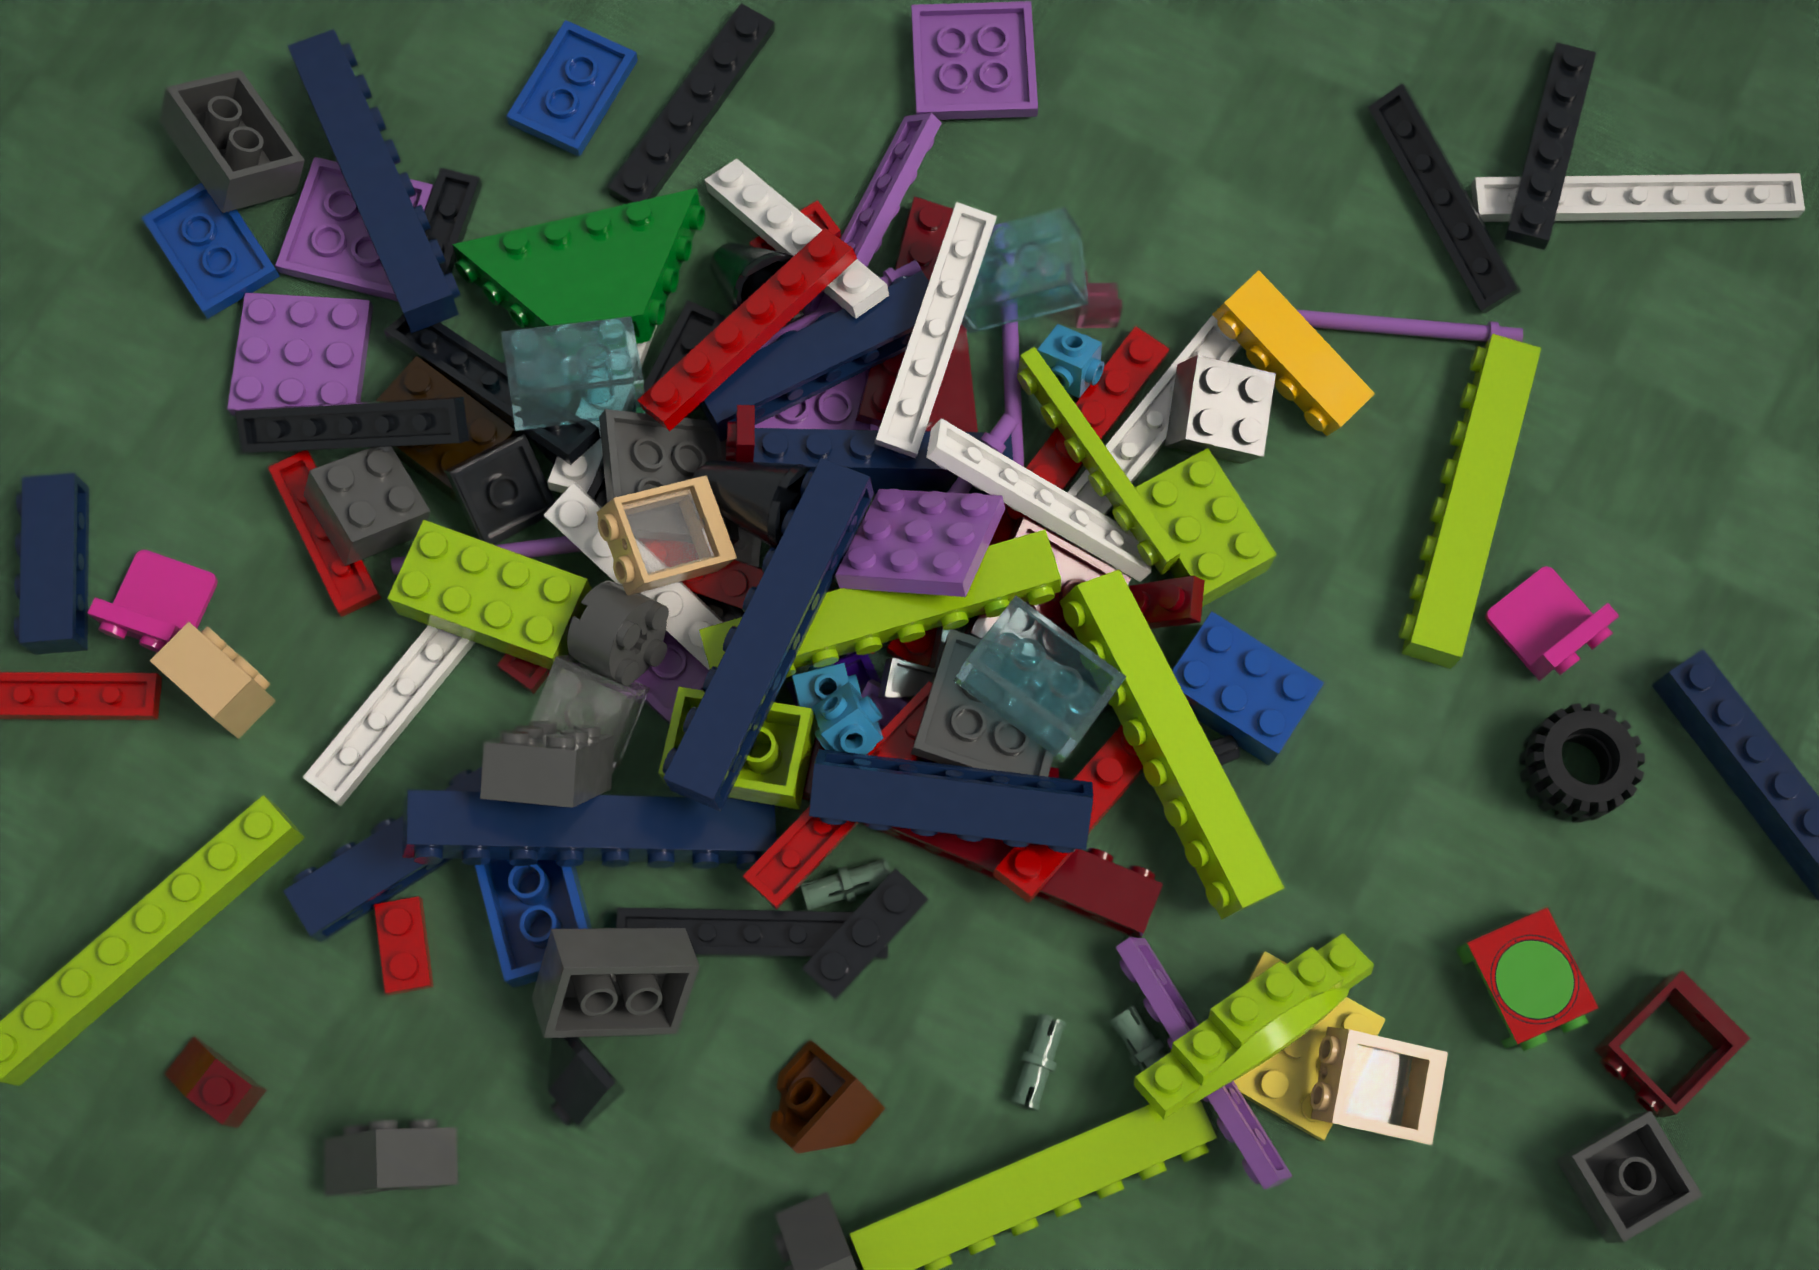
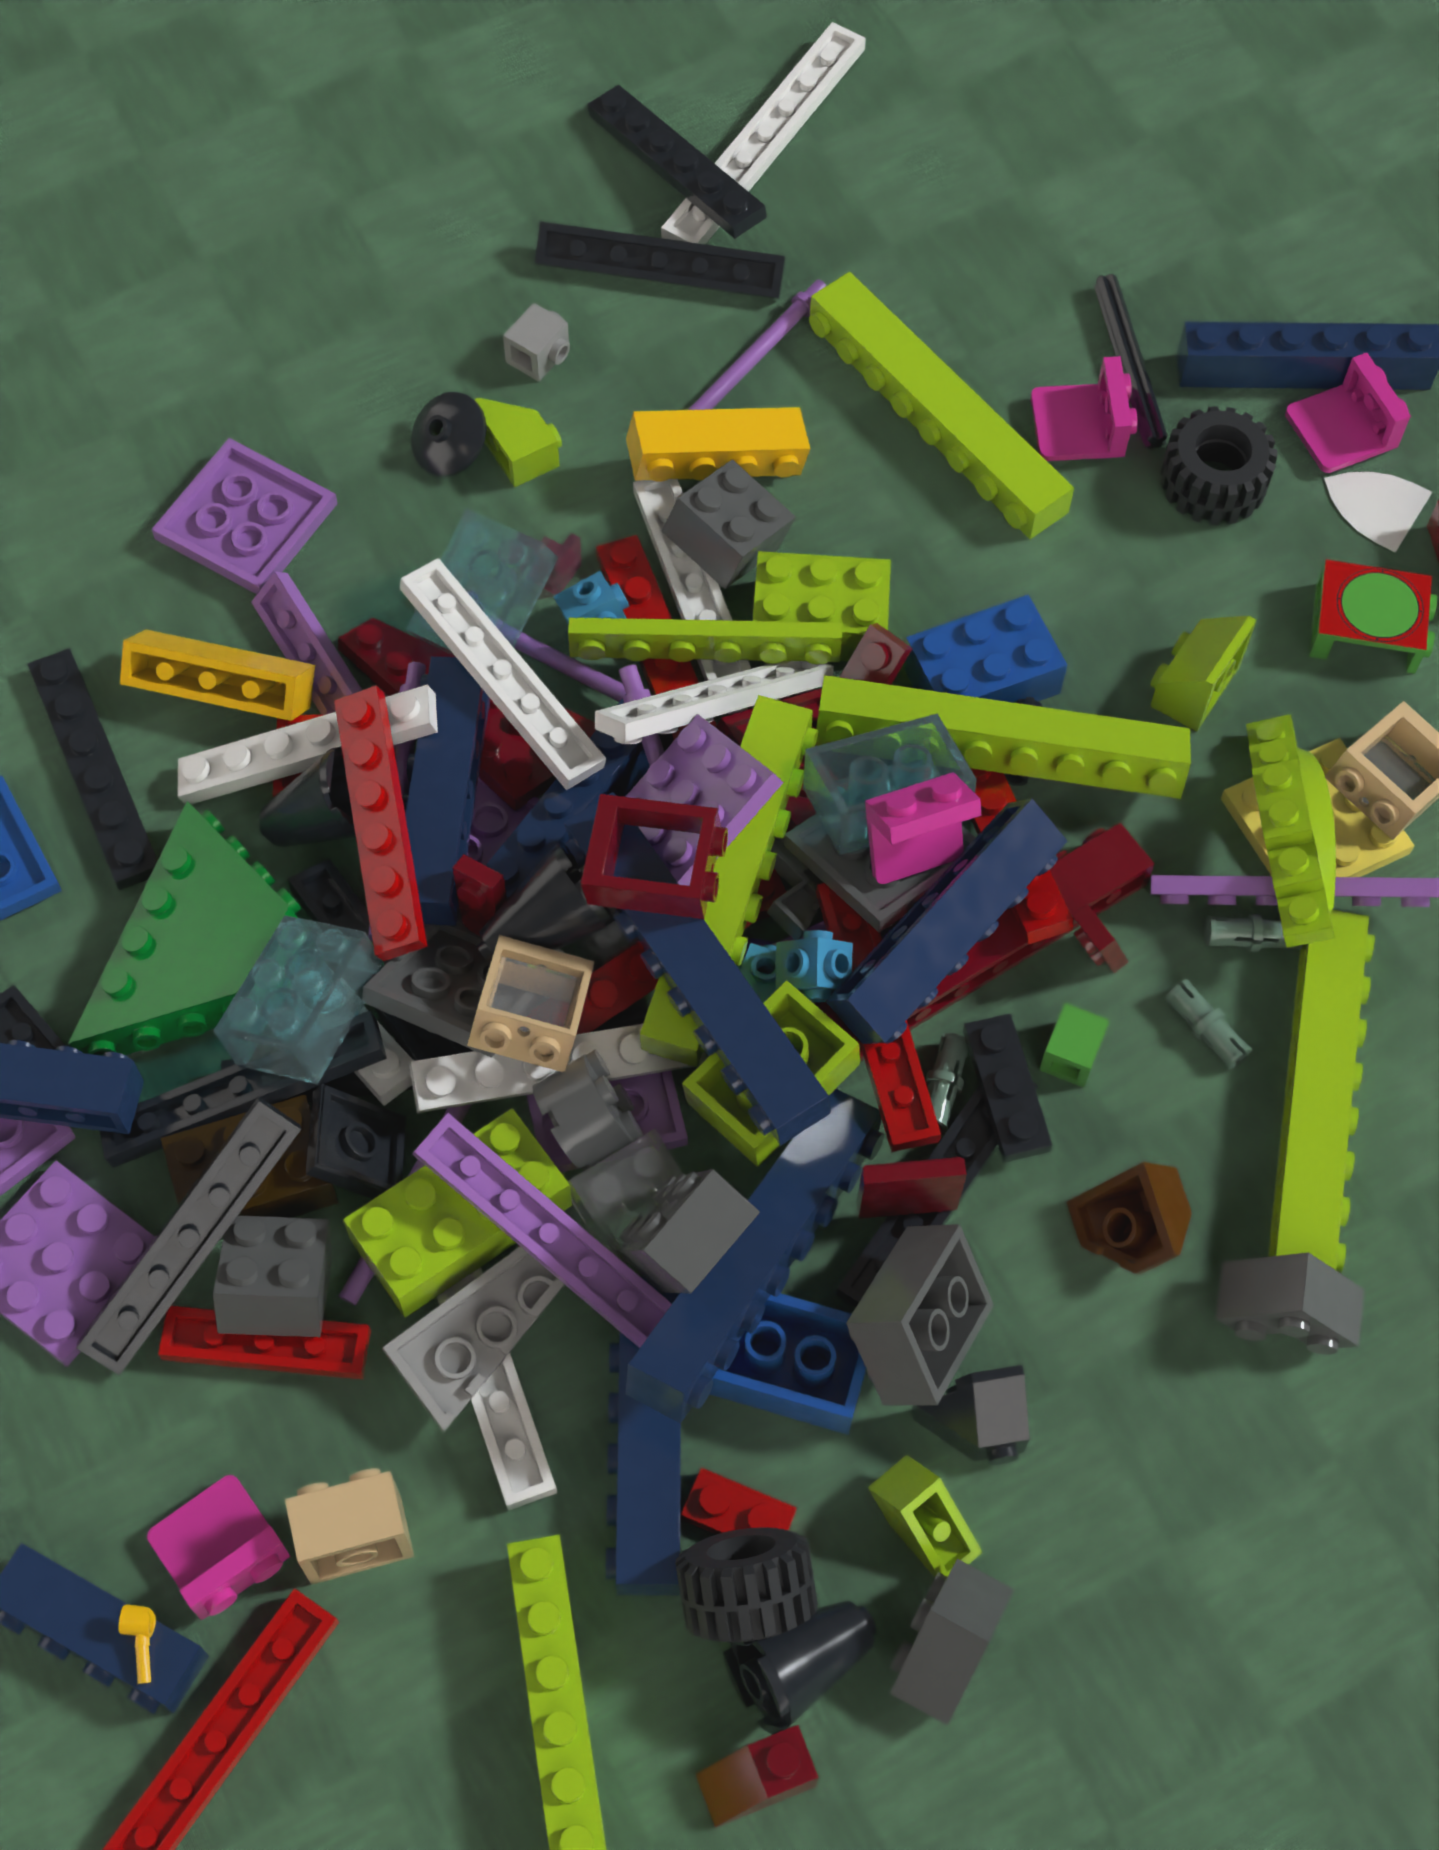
camera: 55 degrees left, 10 degrees down
none -> yellow hand [119,1604,156,1684]
none -> yellow brick [120,629,315,721]
none -> light grey wing [383,1247,565,1433]
none -> black dish [411,392,486,477]
none -> medium lavender plate [413,1113,672,1348]
none -> lime slope [474,397,562,487]
none -> light grey brick [503,303,570,382]
none -> dark red window [581,794,728,919]
none -> black tyre [675,1527,818,1642]
none -> black cone [723,1600,876,1735]
none -> dark red tile [856,1157,967,1219]
none -> dark pink bracket [865,772,981,884]
none -> lime slope [867,1455,983,1577]
none -> bright green panel [1039,1003,1109,1088]
none -> dark red plate [1072,903,1129,973]
none -> black axle [1094,273,1168,449]
none -> lime slope [1150,615,1257,732]
none -> dark pink bracket [1285,353,1411,473]
none -> white sticker [1324,472,1432,553]

